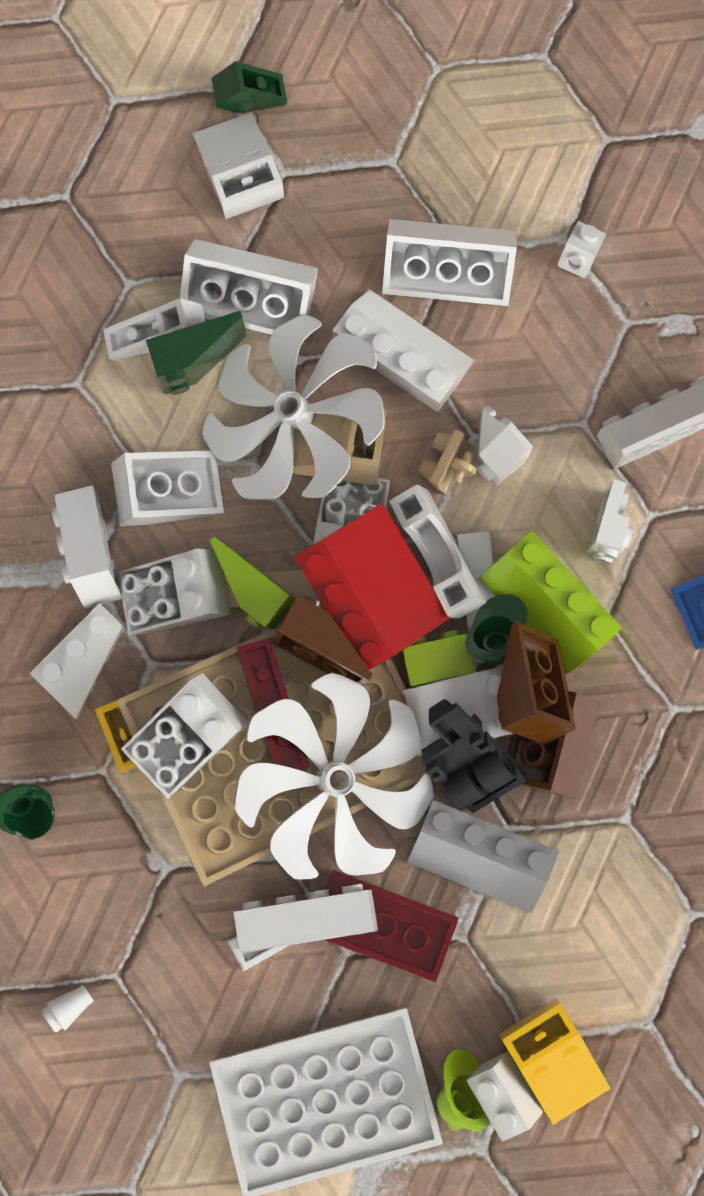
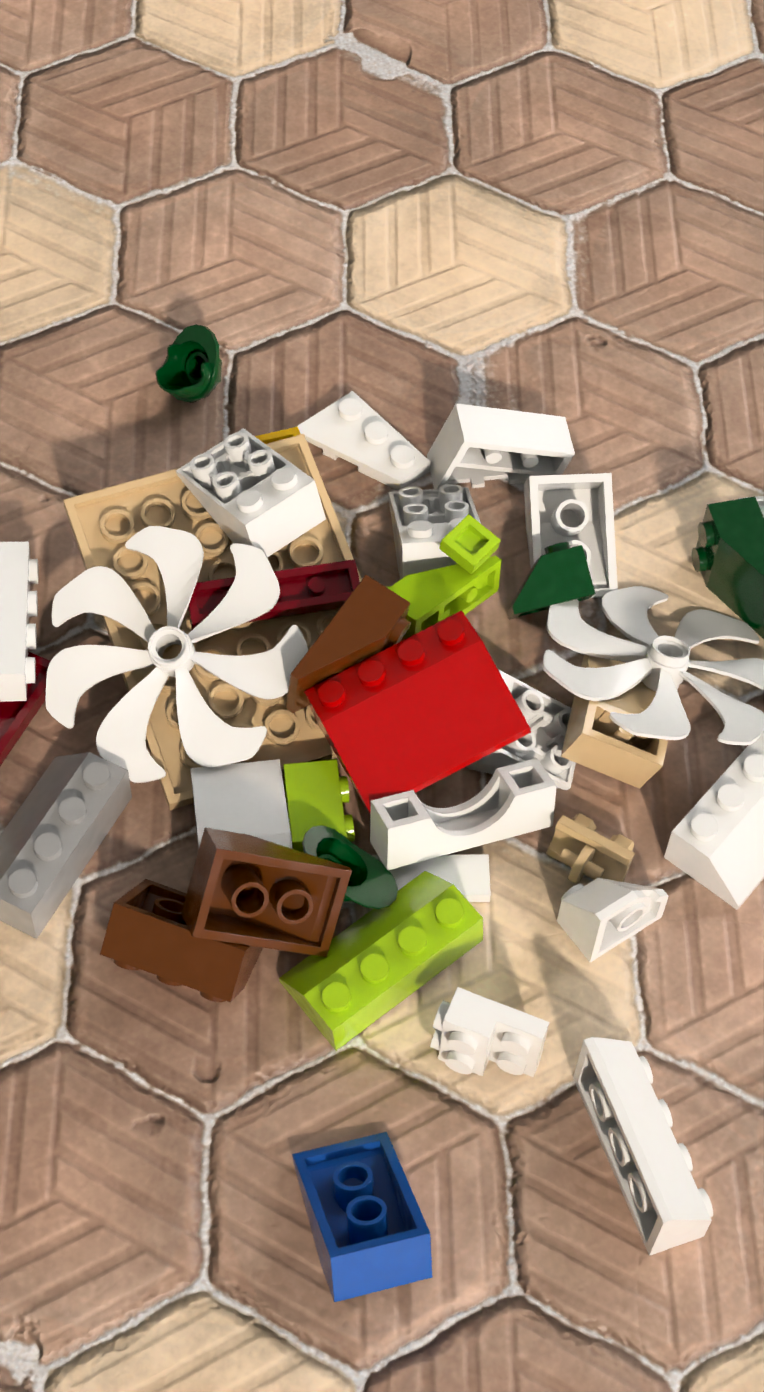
camera: 90 degrees right, 25 degrees down
black plate [421,699,527,813] -> none
none -> lime plate [439,514,501,575]
none -> dark green slope [507,542,596,620]

